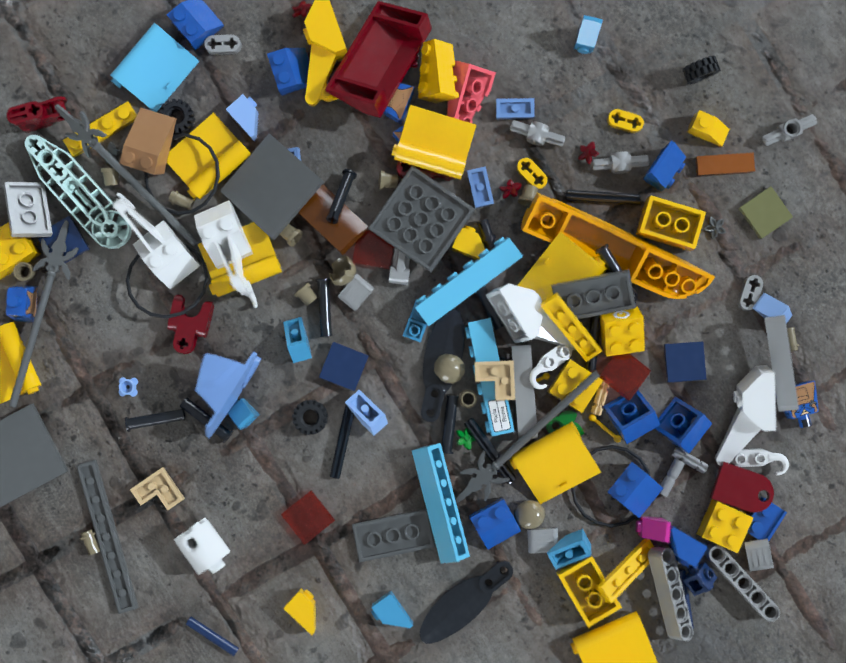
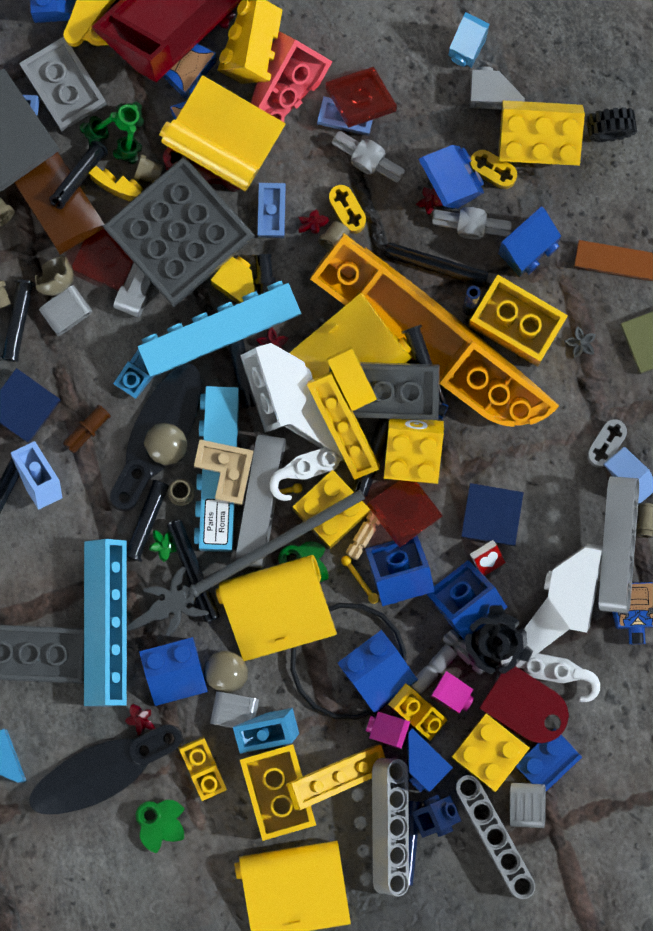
camera: 15 degrees right, 5 degrees down
yellow slope [687,110,730,147] -> none
none -> light grey plate [19,37,107,132]
none -> reddish brown axle [63,405,111,453]
none -> plant [79,102,144,164]
none -> yellow slope [89,166,143,202]
none -> dark red plant [125,704,155,736]
none -> green plate [136,800,185,853]
none -> yellow slope [179,736,227,801]
none -> dark red plant [256,327,288,350]
none -> clear red tile [325,66,397,128]
none -> yellow slope [327,347,377,411]
none -> yellow slope [388,683,447,741]
none -> blue slope [419,145,484,209]
none -> dark pink slope [430,671,474,714]
none -> dark blue piece [462,286,481,315]
none -> black piece [465,605,533,674]
none -> light grey slope [470,67,525,110]
none -> tile [470,540,506,576]
none -> yellow brick [498,100,585,166]

